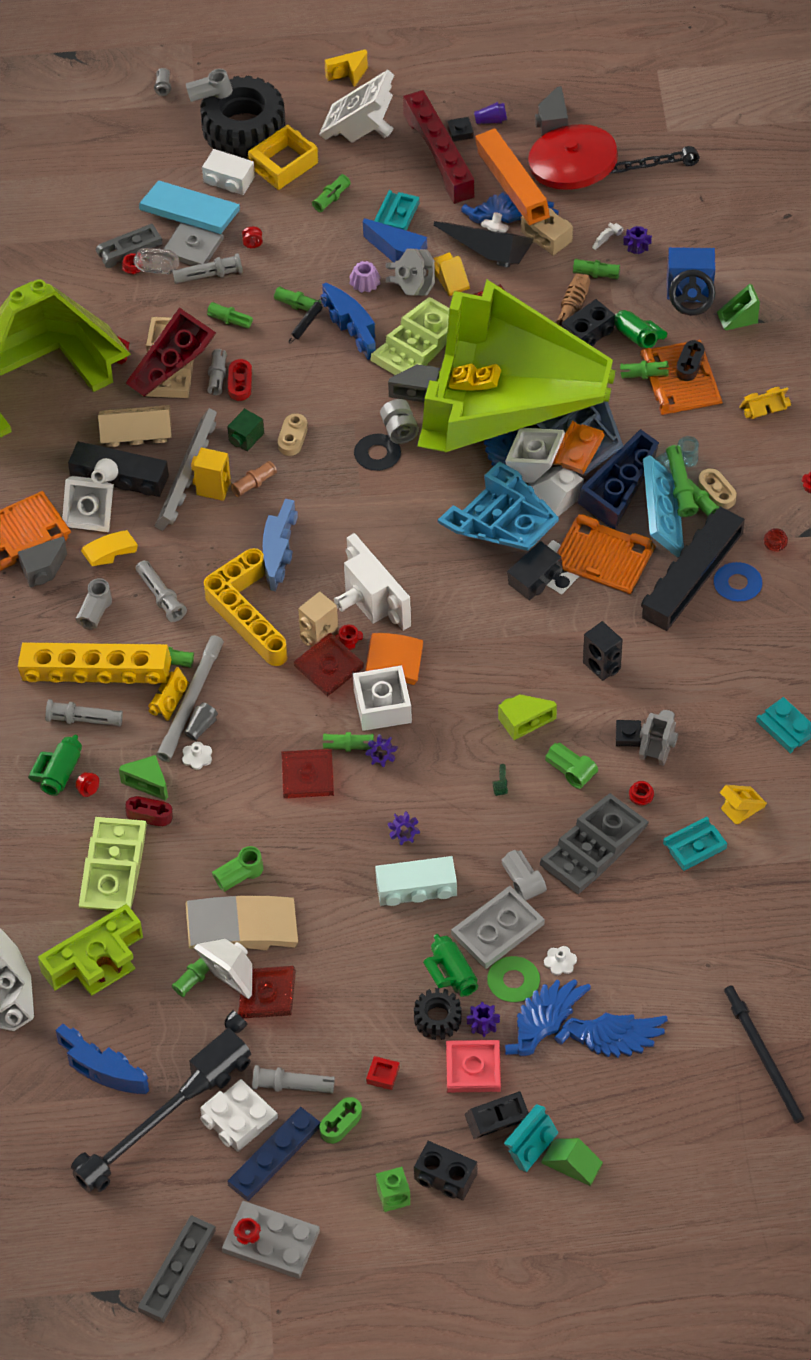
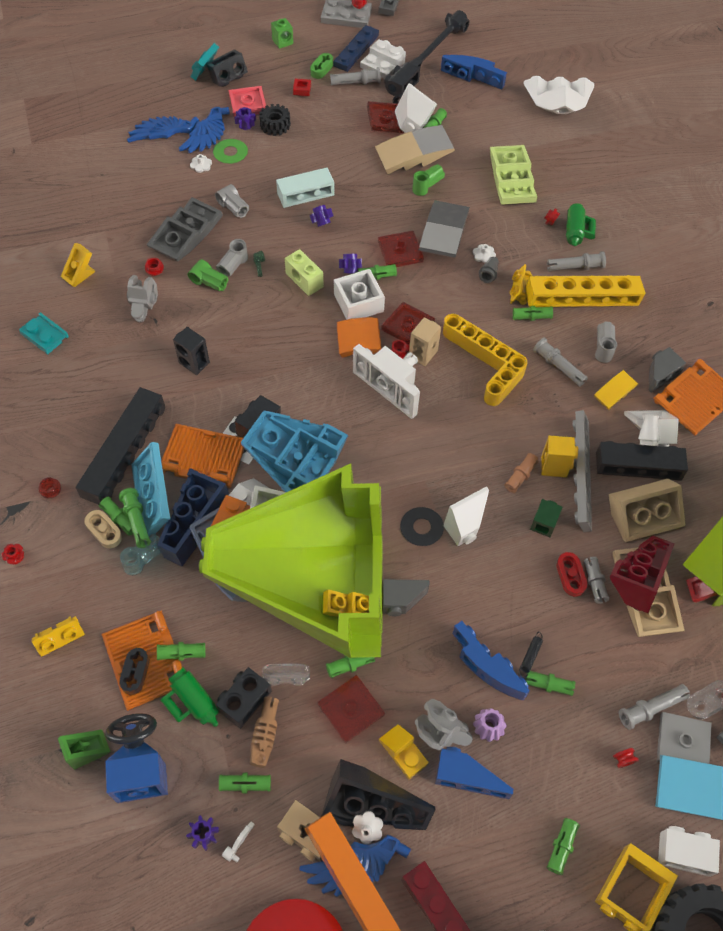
camera: 165 degrees right, 5 degrees up
lime piece [38,903,143,996] -> none
bright green slope [119,755,168,801] -> none
dark red beam [125,796,173,826] -> none
light grey piece [156,635,224,762] -> none
bright green axle [207,302,253,329] -> none
medium blue slope [263,499,298,591] -> none
tan plate [278,414,308,456] -> none
yellowish green slope [370,297,449,375] -> none
teal plate [374,190,420,231] -> none
light grey wheel [380,399,419,444] -> none
black brick [414,1140,478,1201] -> none
green piece [423,934,478,997] -> none
light grey plate [451,886,545,969] -> none
lime slope [498,694,557,740] -> none
bright green slope [542,1138,603,1186] -> none
black plate [616,720,641,747] -> none
teal plate [663,816,727,871] -> none
blue piece [714,562,762,601] -> none
black bar [724,985,805,1123] -> none
none -> light grey piece [216,239,248,276]
none -> yellowish green brick [285,249,324,296]
none -> slope [419,200,470,258]
none -> white slope [443,486,489,546]

